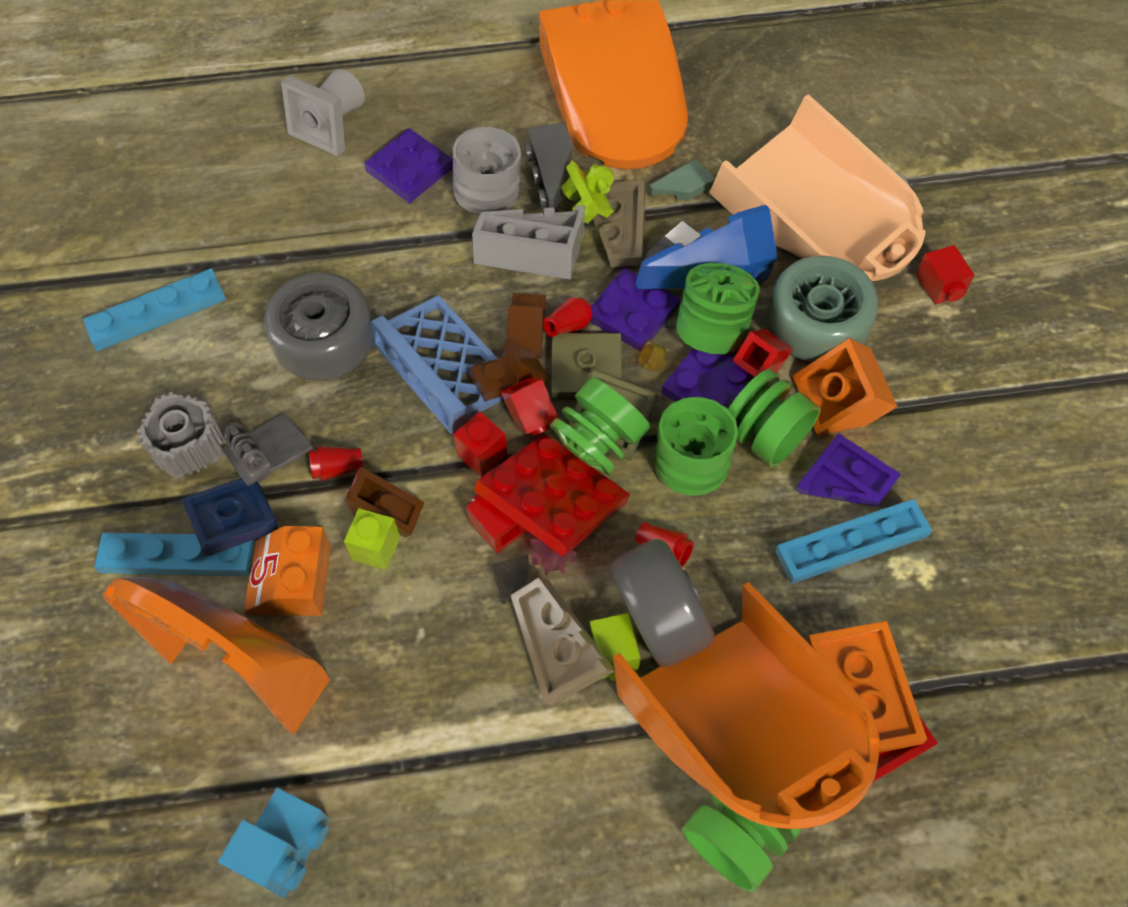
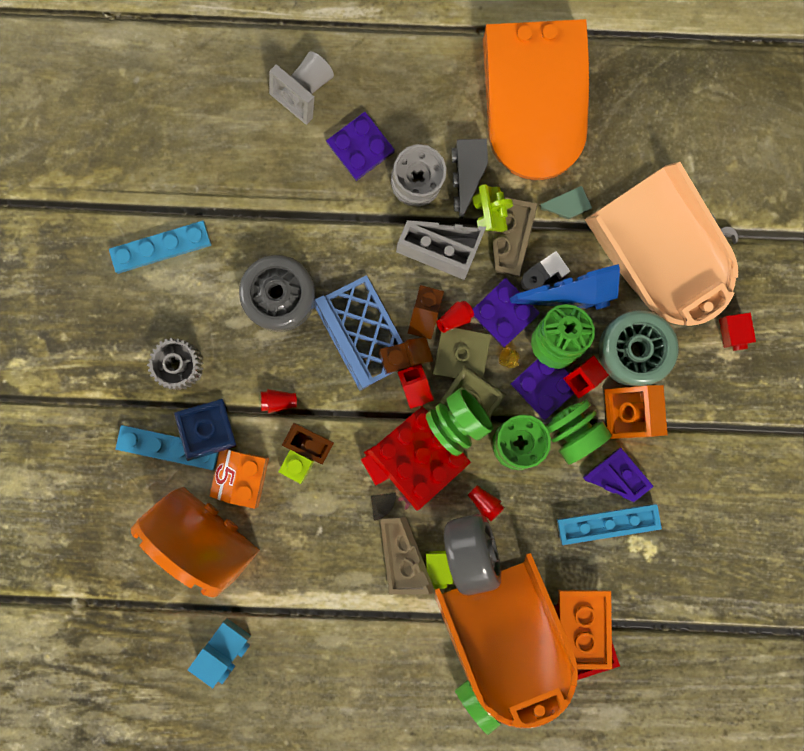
camera: 10 degrees right, 25 degrees up
flat silver hinge [222,413,313,487] -> none
red brick [453,412,508,477] -> none

